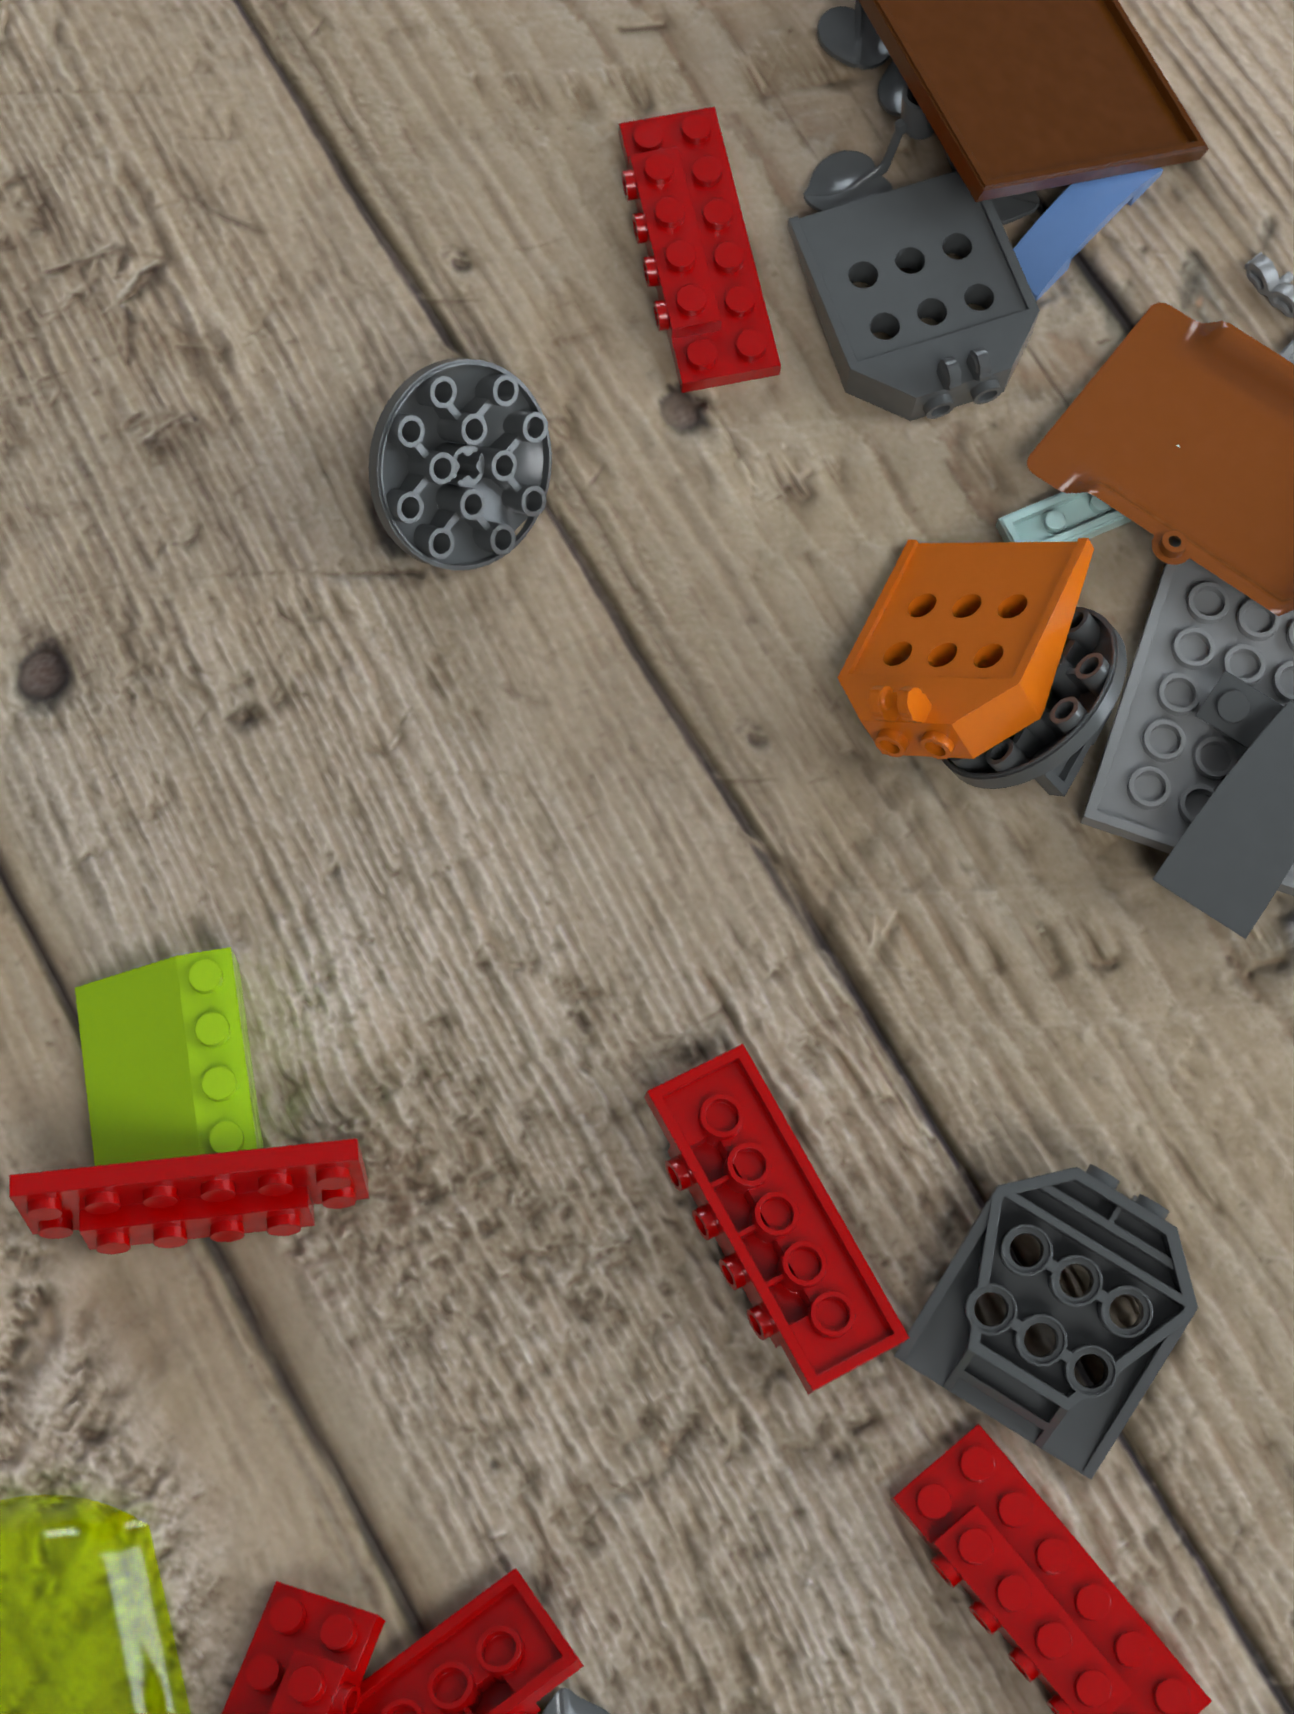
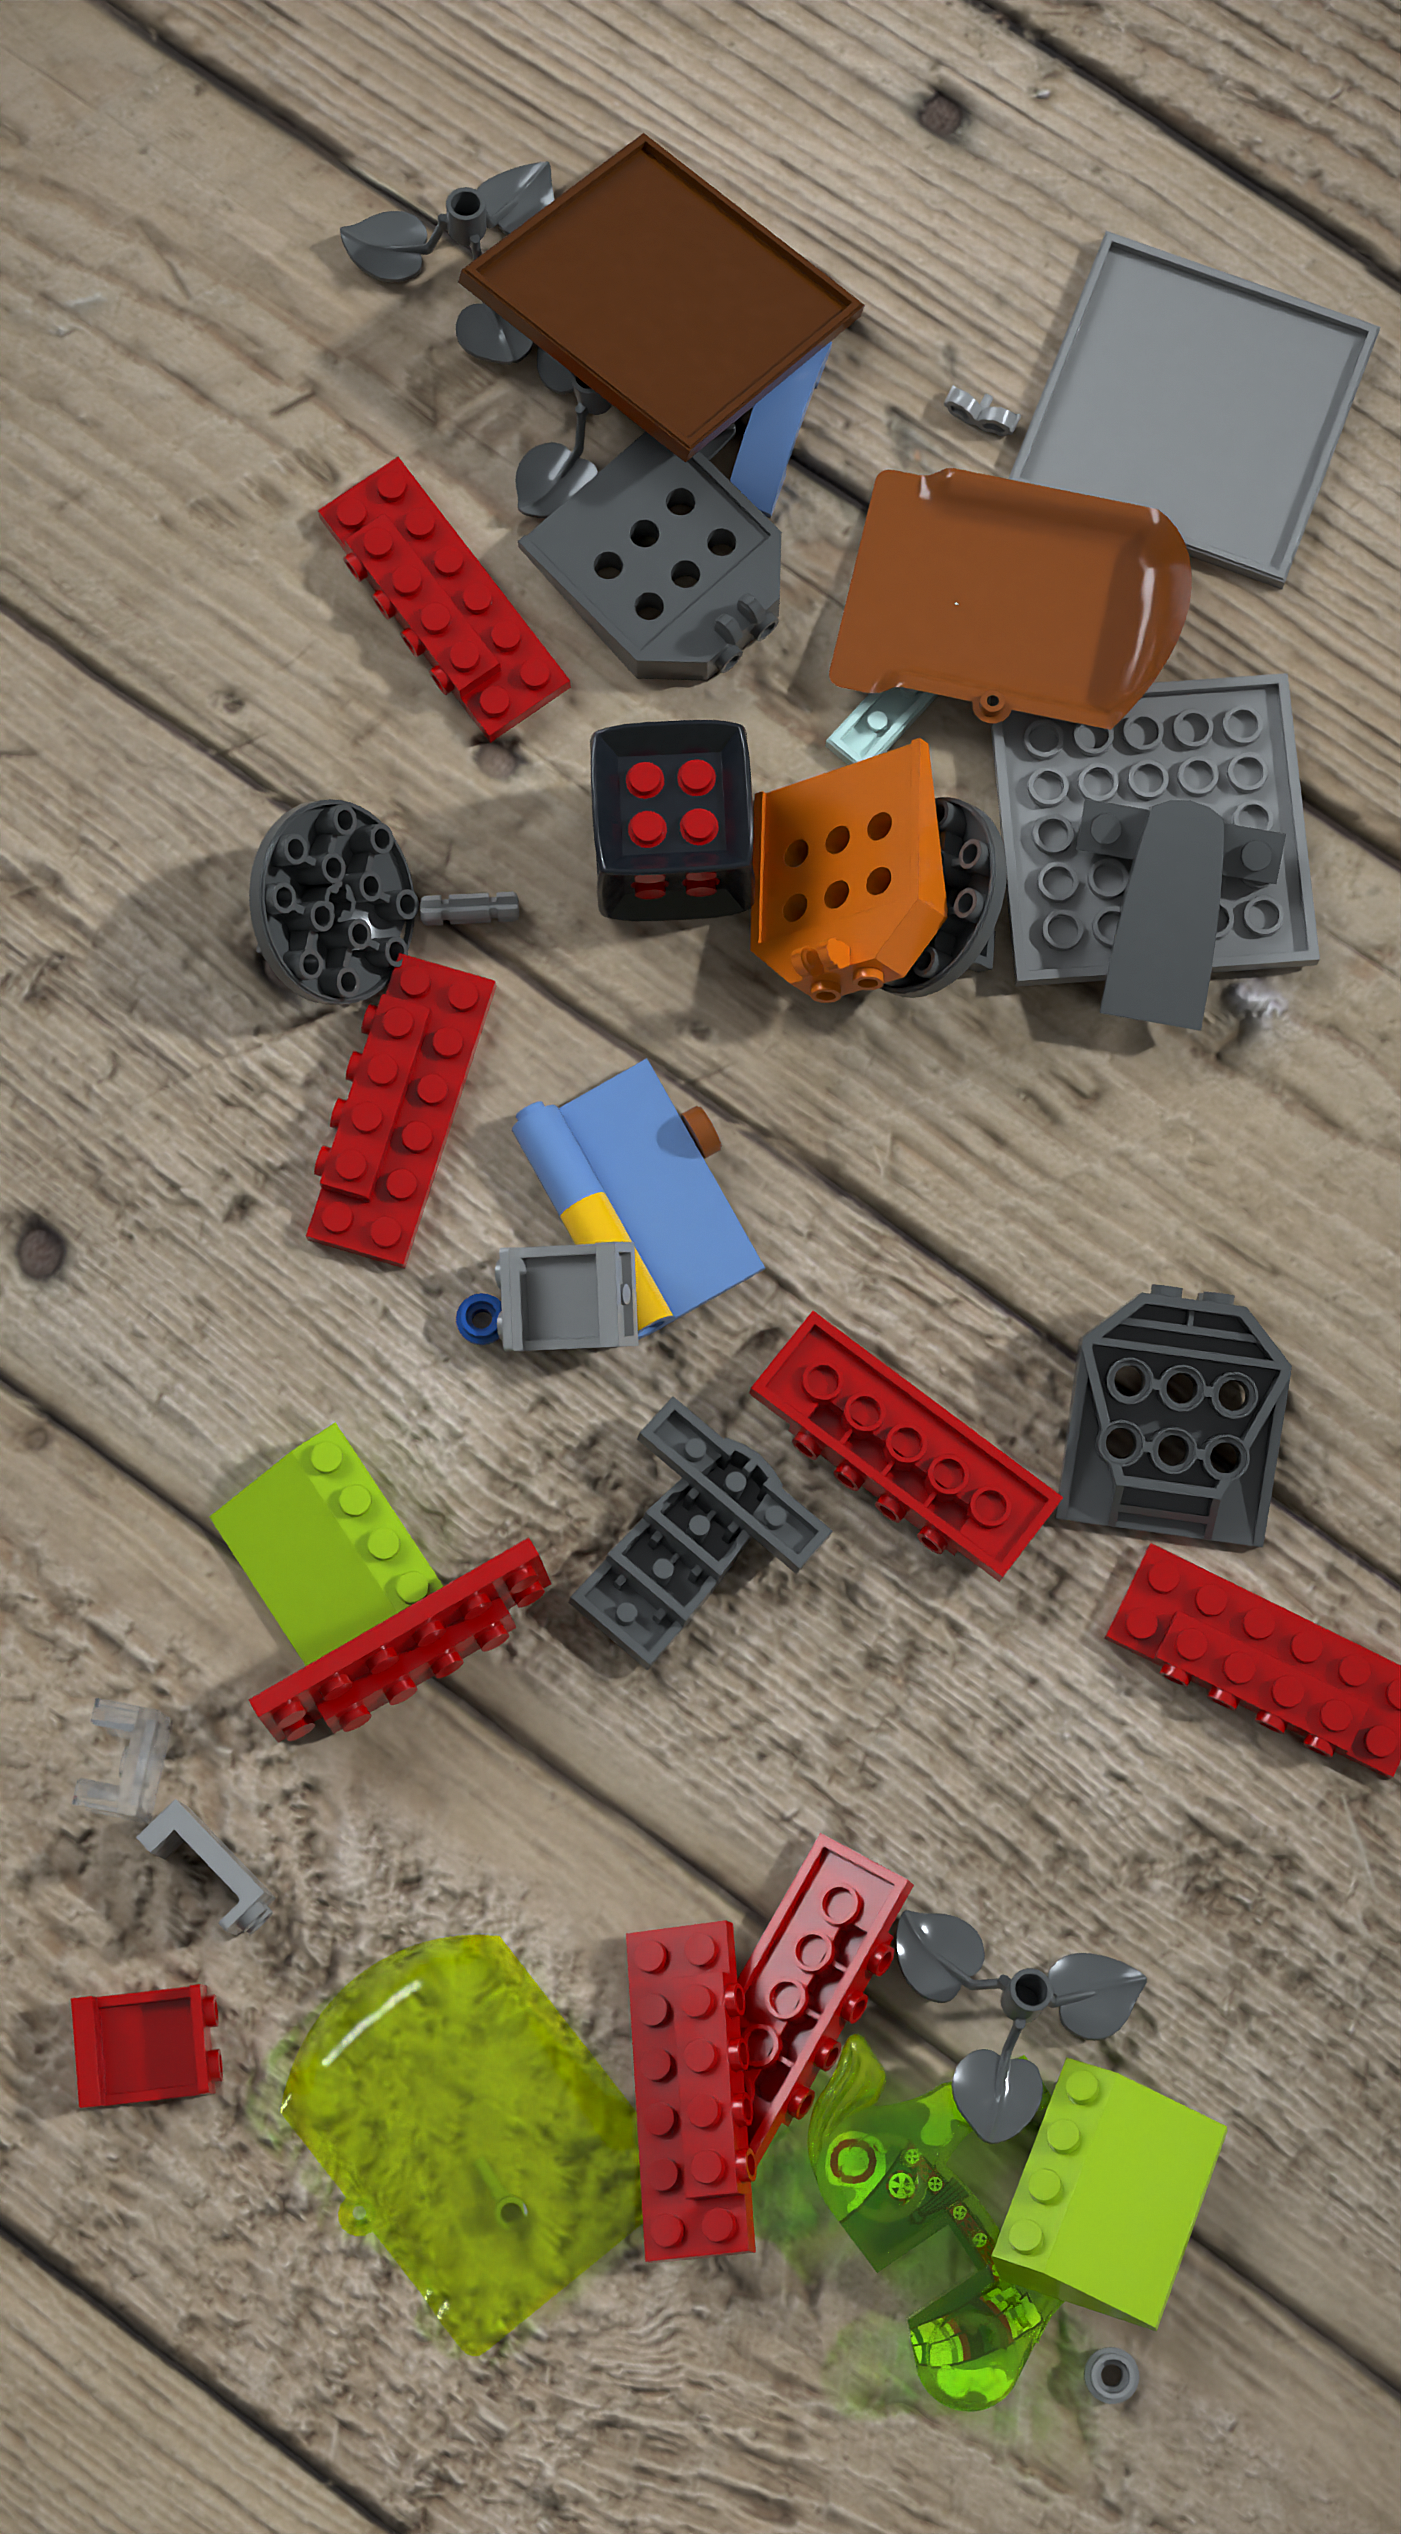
camera: 20 degrees left, 5 degrees up
none -> red plate [306,953,497,1269]
none -> light grey axle [420,892,519,926]
none -> blue plate [456,1293,502,1345]
none -> light grey panel [495,1242,639,1352]
none -> medium blue door [512,1058,766,1340]
none -> dark grey slope [568,1396,833,1671]
none -> black piece [590,720,756,921]
none -> dark orange tile [681,1106,722,1159]

